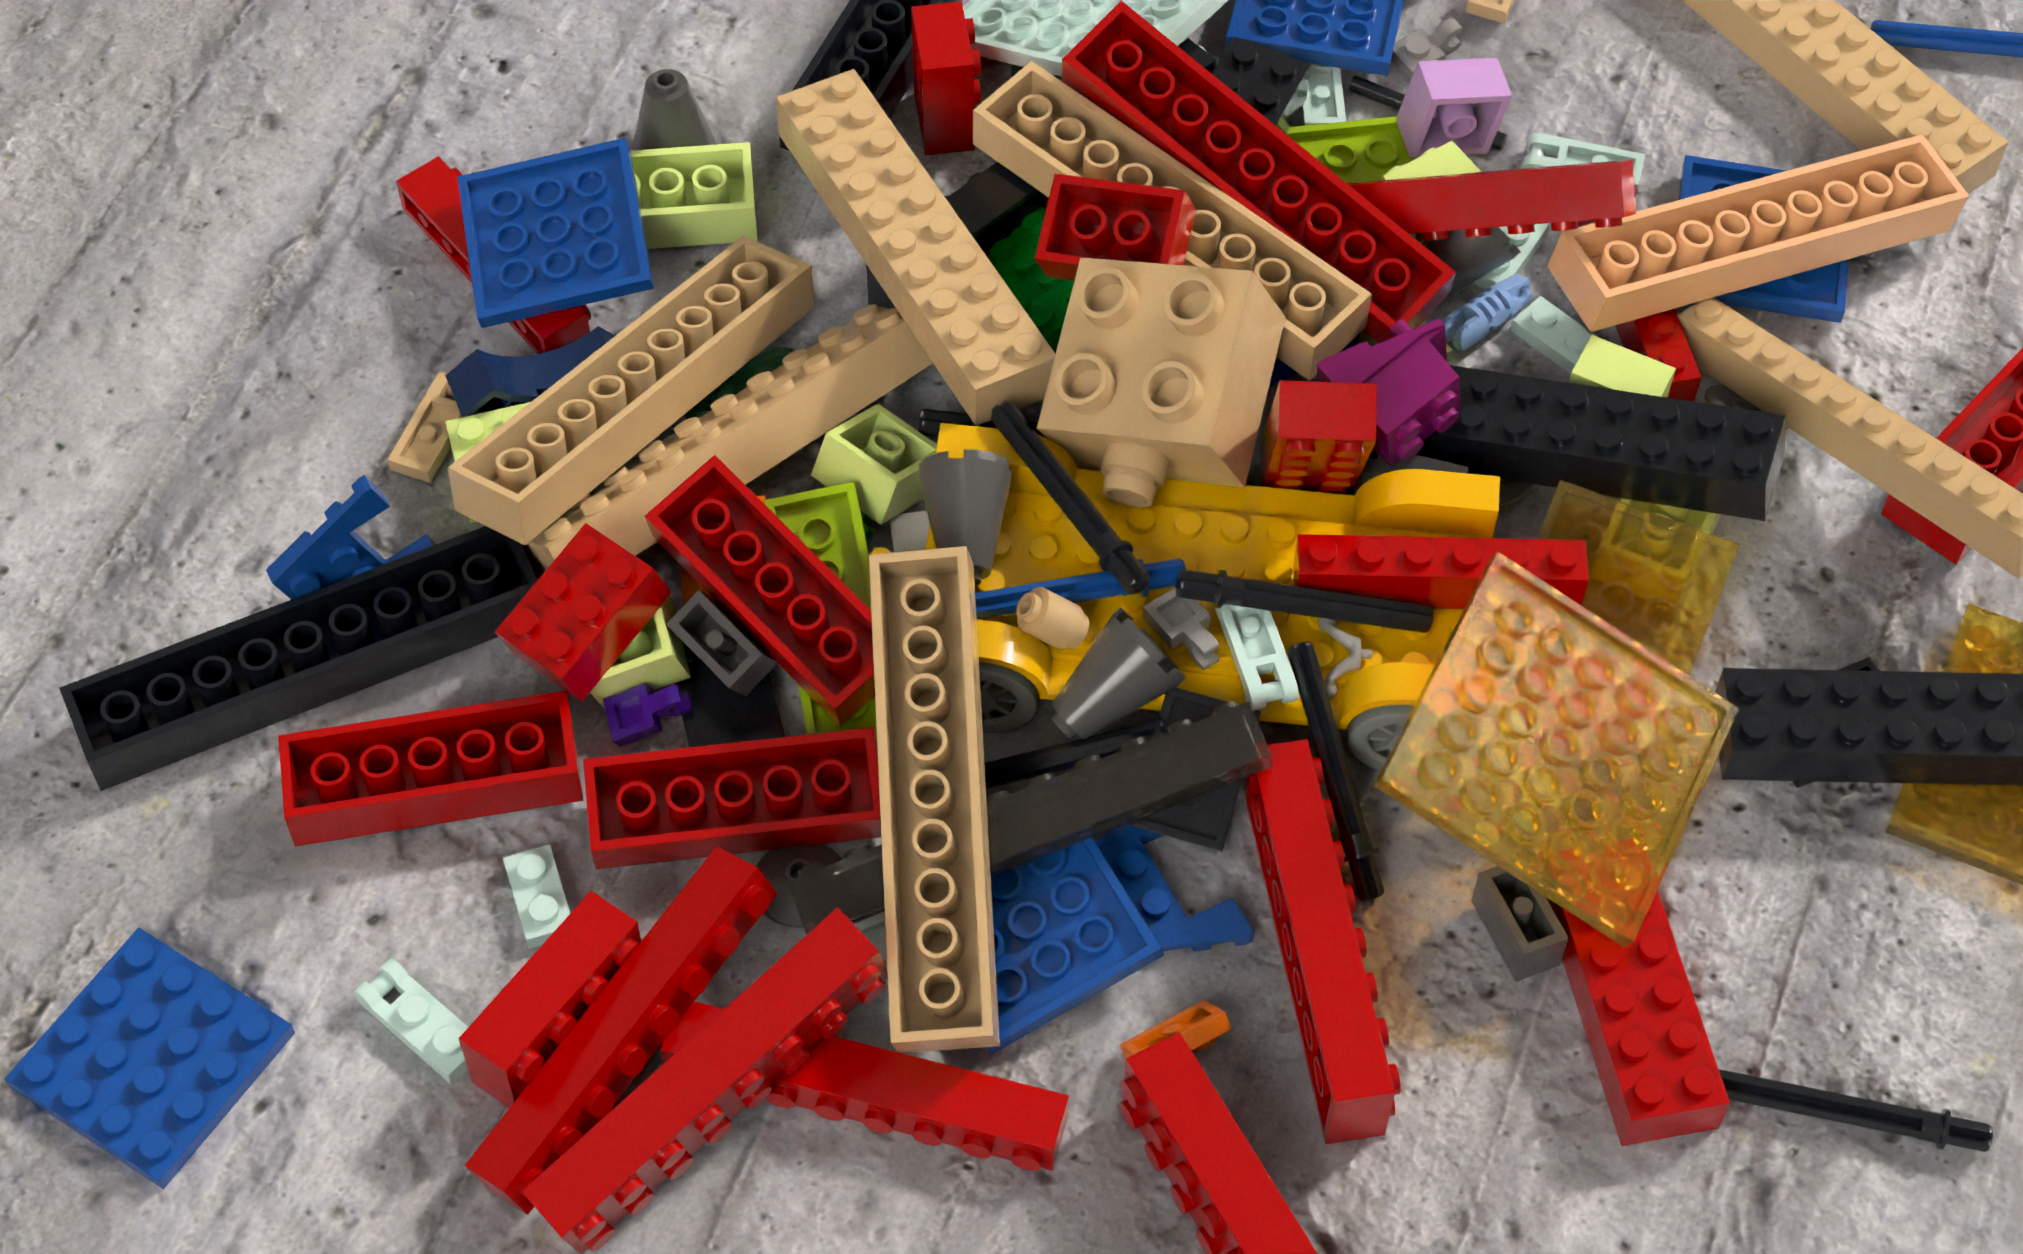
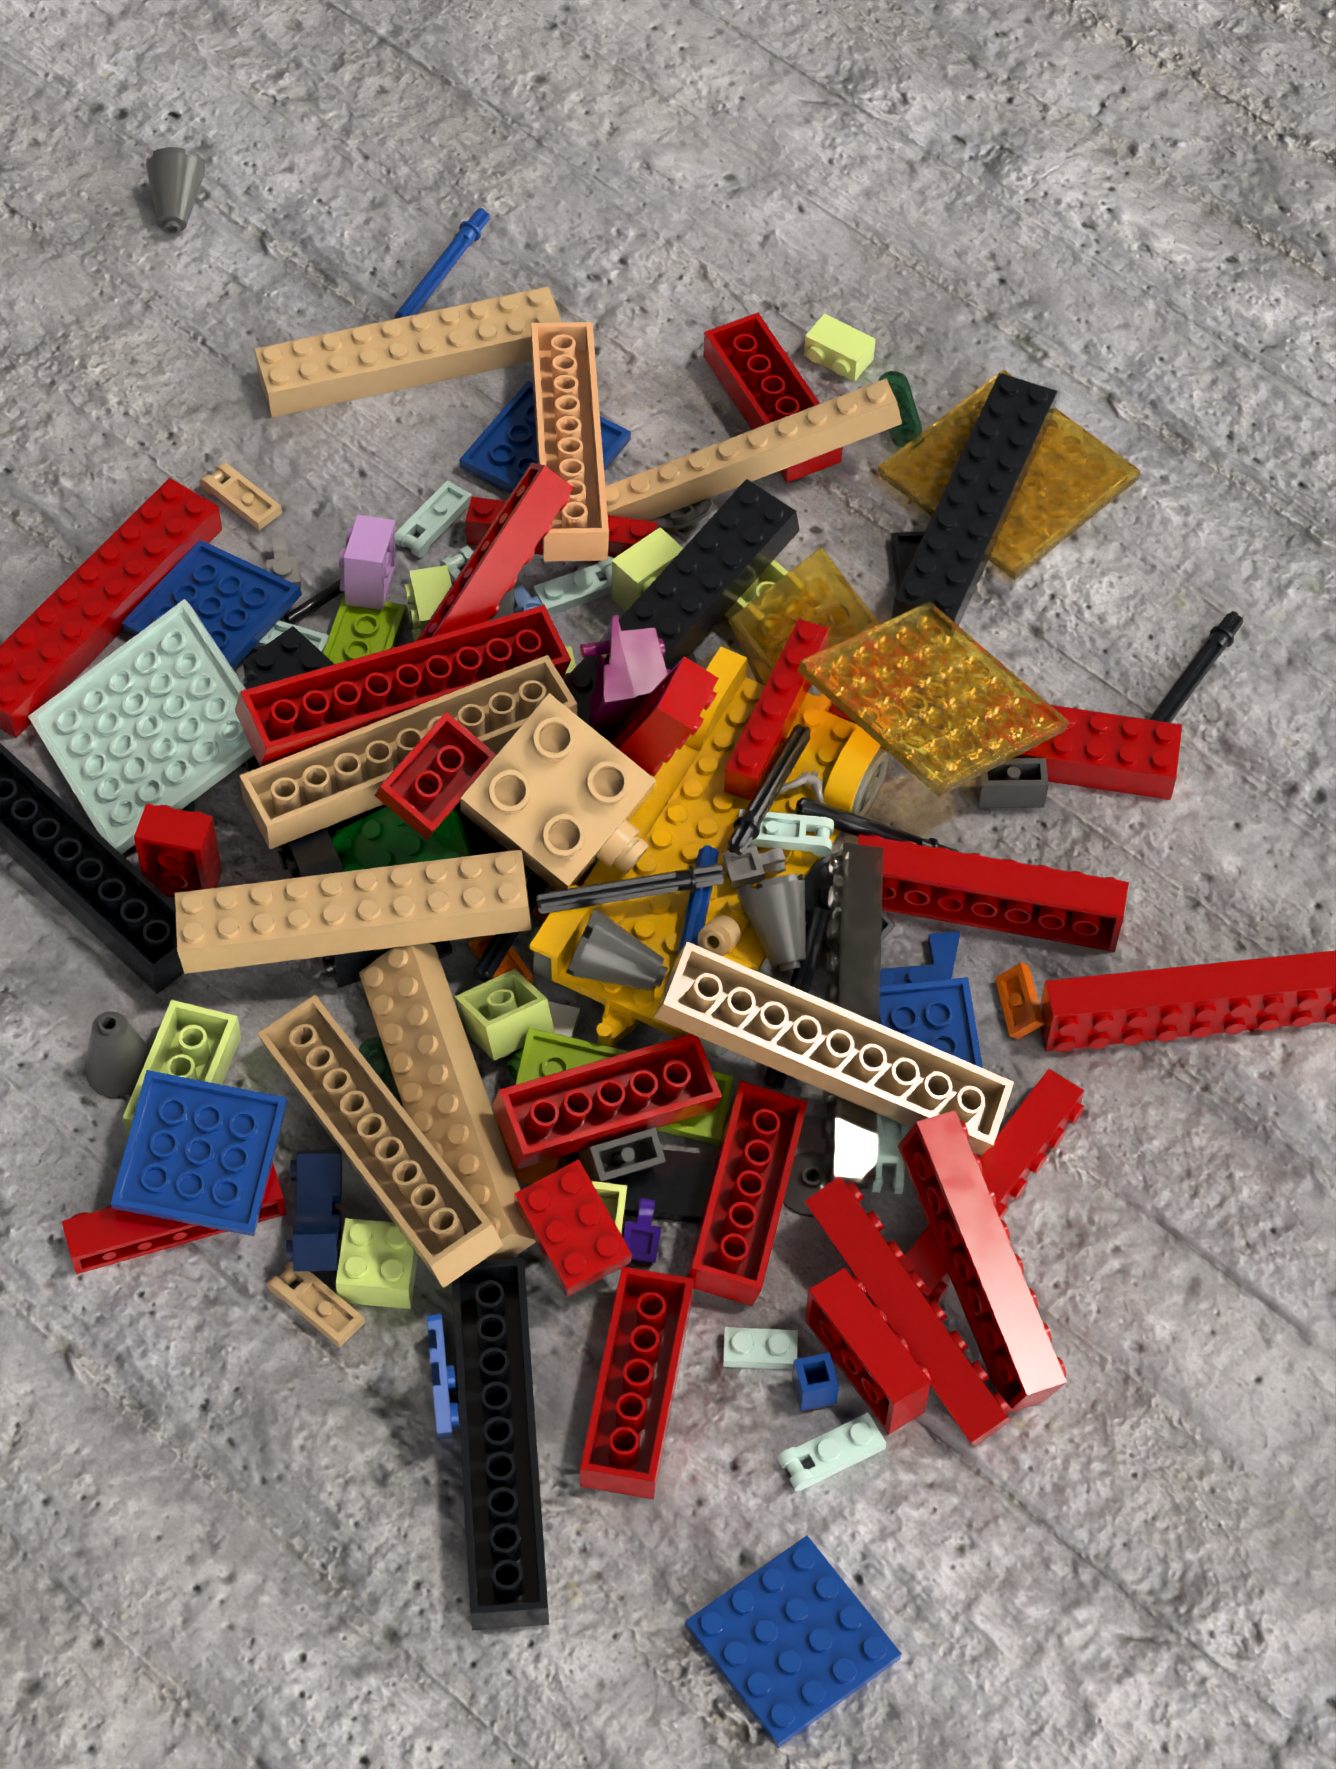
camera: 70 degrees left, 0 degrees up
none -> blue brick [792,1352,839,1411]

